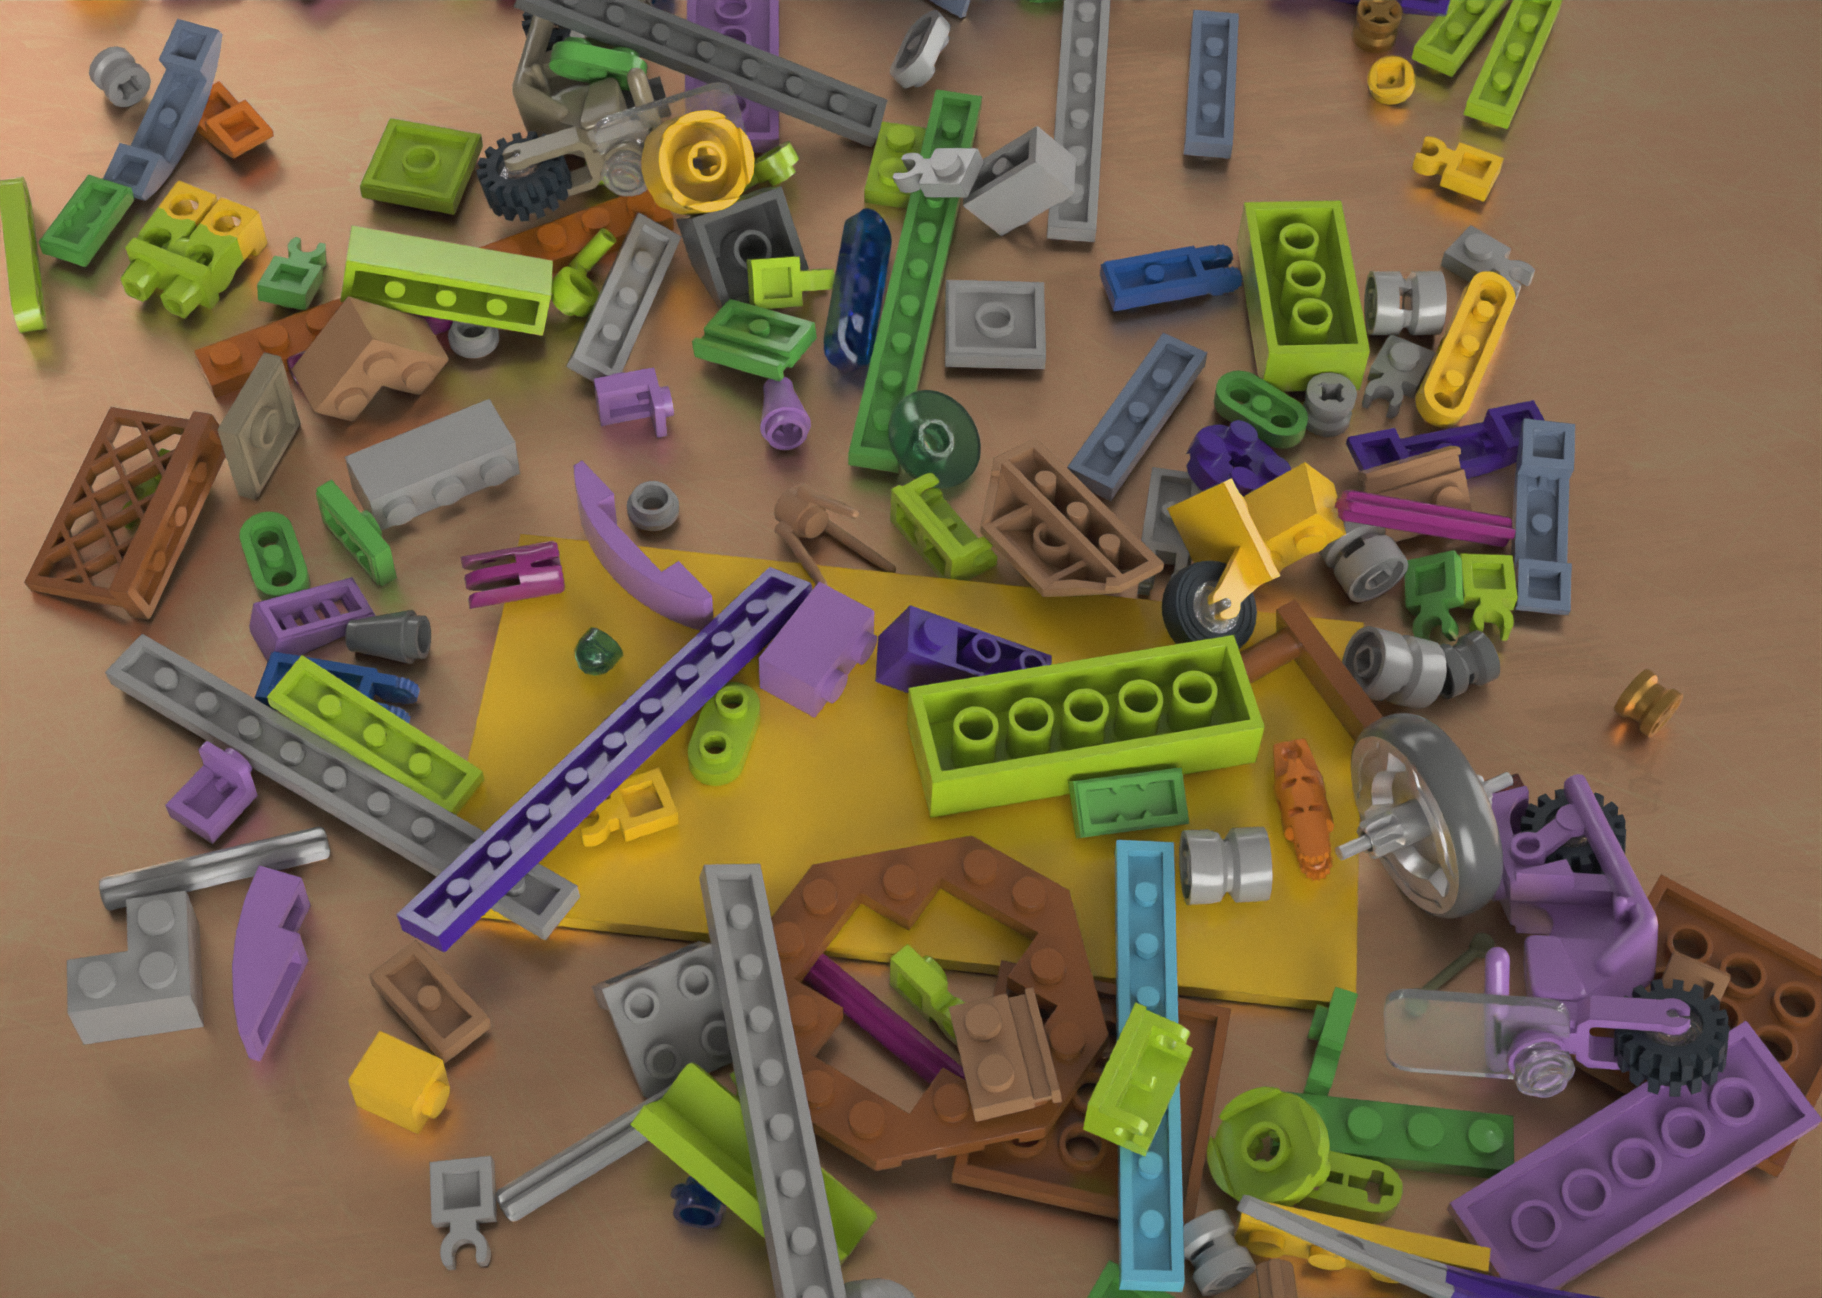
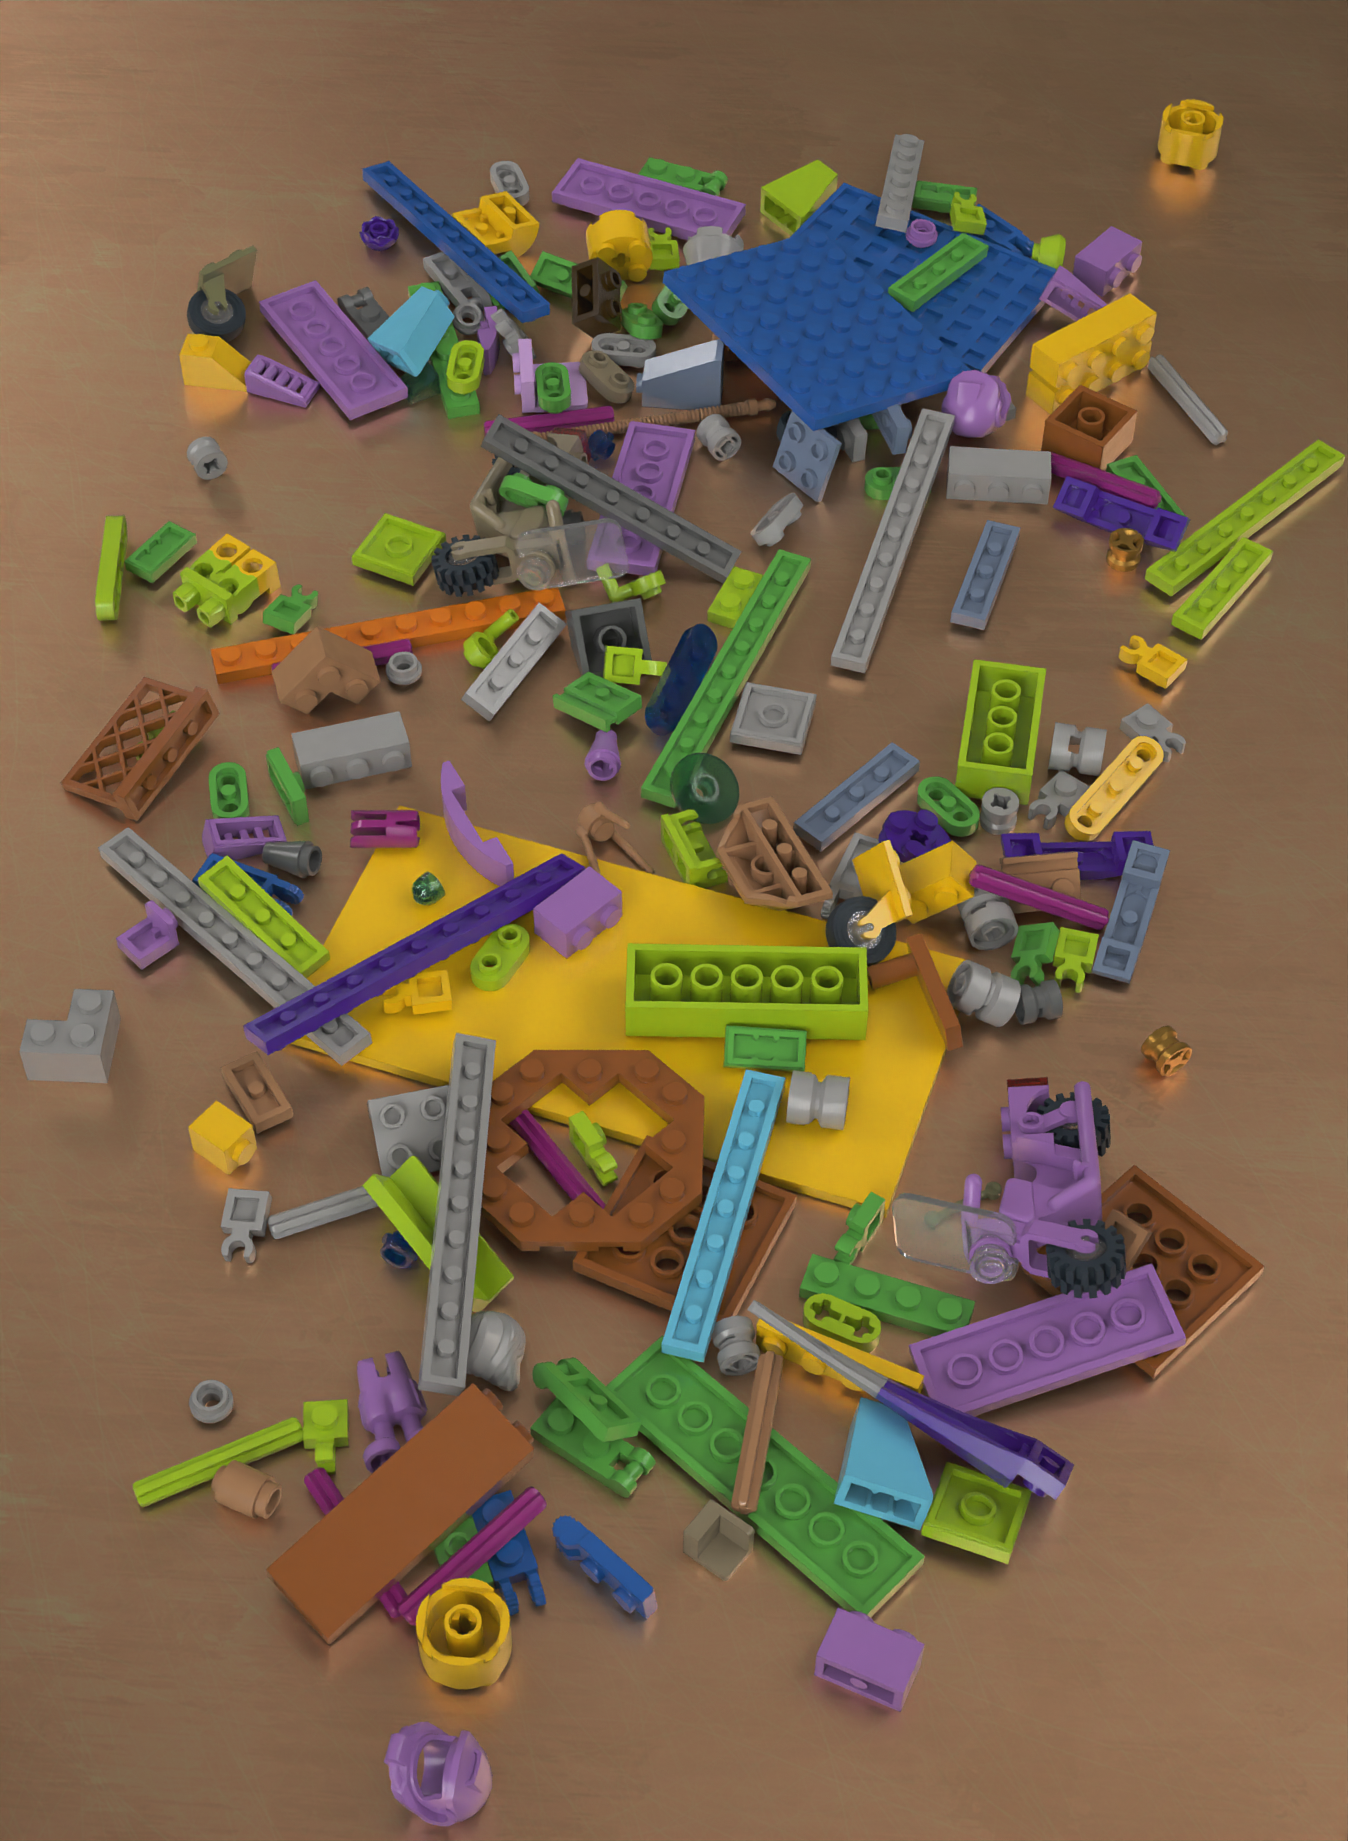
camera: 15 degrees right, 5 degrees down
light grey axle [99,826,330,910] -> none
sand blue slope [103,19,222,201] -> none
orange slope [196,81,274,158] -> none
dark tan tile [217,352,301,500] -> none
medium lavender slope [232,865,311,1061] -> none
lime brick [340,225,553,336] -> none
medium lavender bracket [594,367,674,438] -> none
light grey plate [627,481,679,531] -> none
yellow brick [641,110,754,215] -> none
dark purple slope [875,605,1052,693] -> none
light grey plate [893,148,984,198] -> none
medium nougat plate [949,987,1062,1122] -> none
light grey brick [963,126,1076,236] -> none
lime hinge [1083,1002,1193,1157] -> none
blue hinge [1099,244,1244,311] -> none
lime plate [1207,1086,1331,1207] -> none
orange hinge [1273,738,1334,882] -> none
wheel [1335,713,1513,919] -> none
yellow tile [1367,55,1415,105] -> none

